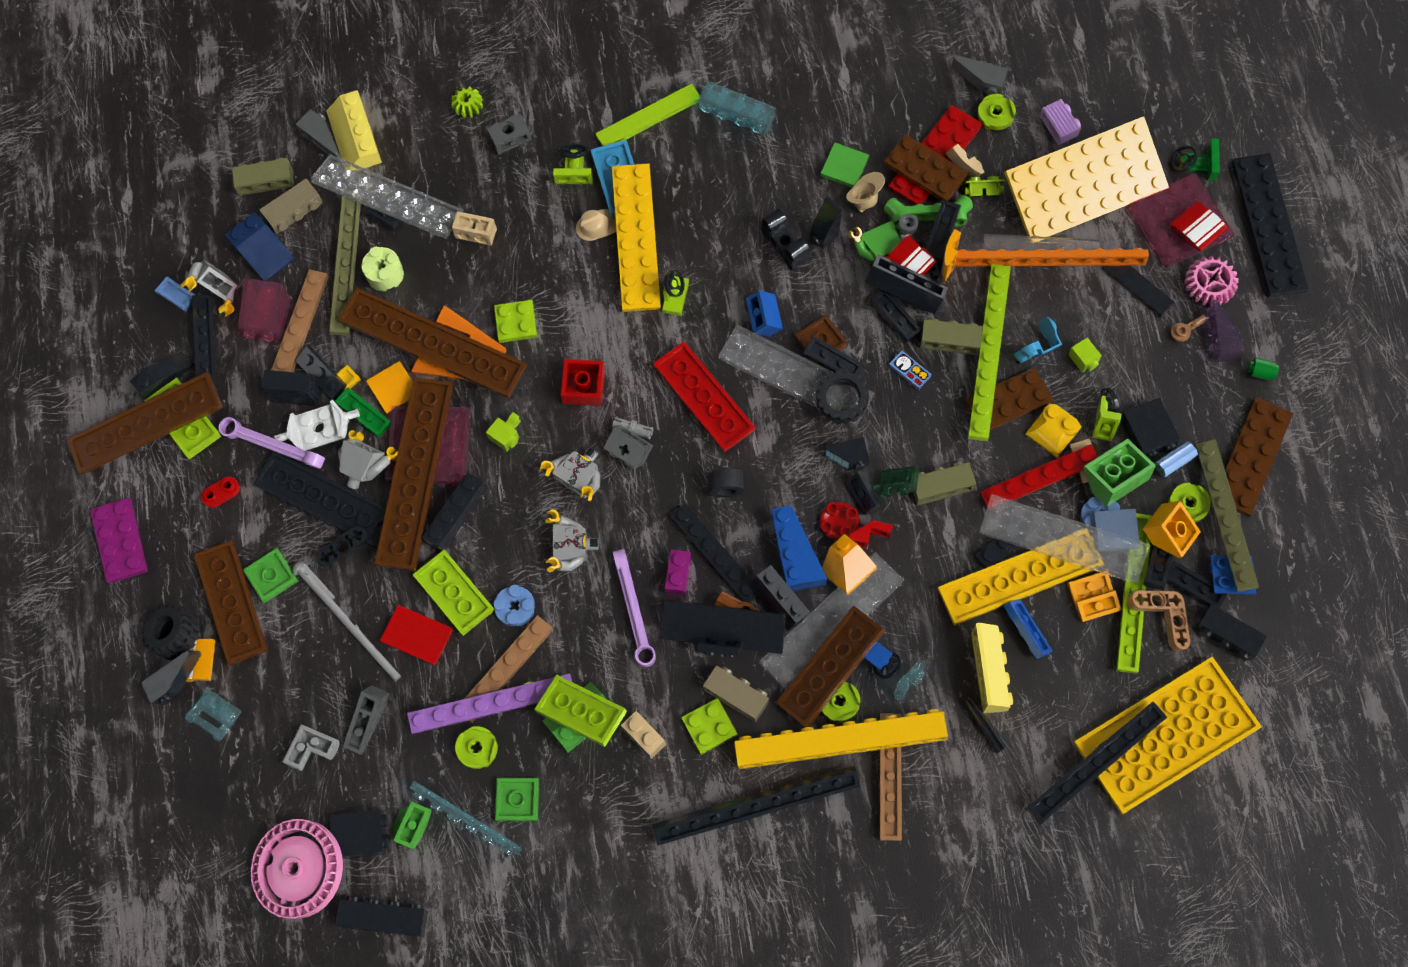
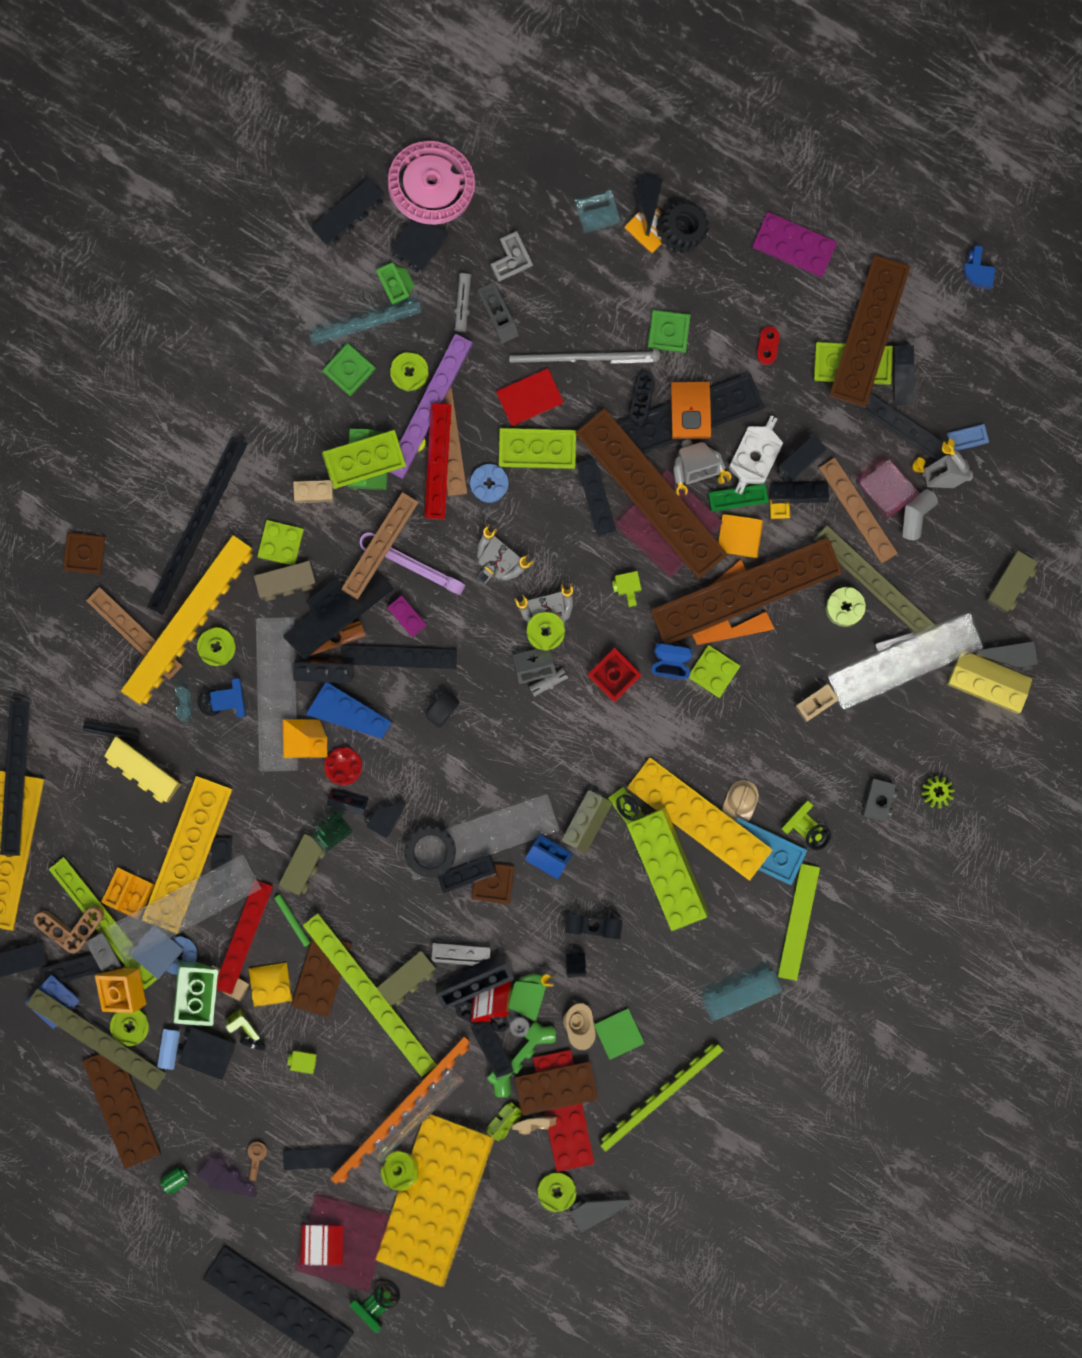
camera: 130 degrees right, 15 degrees up
reddish brown plate [194,540,269,665] -> none
lavender piece [219,417,325,469] -> none
dark blue slope [225,212,295,283] -> none
dark tan brick [260,179,323,234] -> none
red plate [653,342,756,453] -> none
reddish brown plate [776,605,886,727] -> none
red slope [849,520,893,549] -> none
tile [889,351,932,390] -> none
light orange slope [941,229,961,283] -> none
blue plate [1004,599,1052,659] -> none
dark azure piece [1013,317,1062,364] -> none
lavender brick [1040,99,1081,145] -> none
bright pink gear [1184,255,1238,307] -> none
none -> reddish brown tile [63,533,106,575]
none -> bright green bar [274,894,311,947]
none -> medium nougat plate [341,492,419,600]
none -> lime plate [381,1151,419,1191]
none -> red plate [424,403,452,519]
none -> light grey pin [454,273,471,332]
none -> lime plate [527,612,565,651]
none -> olive brick [561,790,613,854]
none -> lime plate [600,1044,723,1152]
none -> lime brick [627,807,710,931]
none -> blue piece [651,644,693,680]
none -> orange slope [671,382,711,439]
none -> light grey brick [902,489,938,540]
none -> blue brick [963,246,995,289]

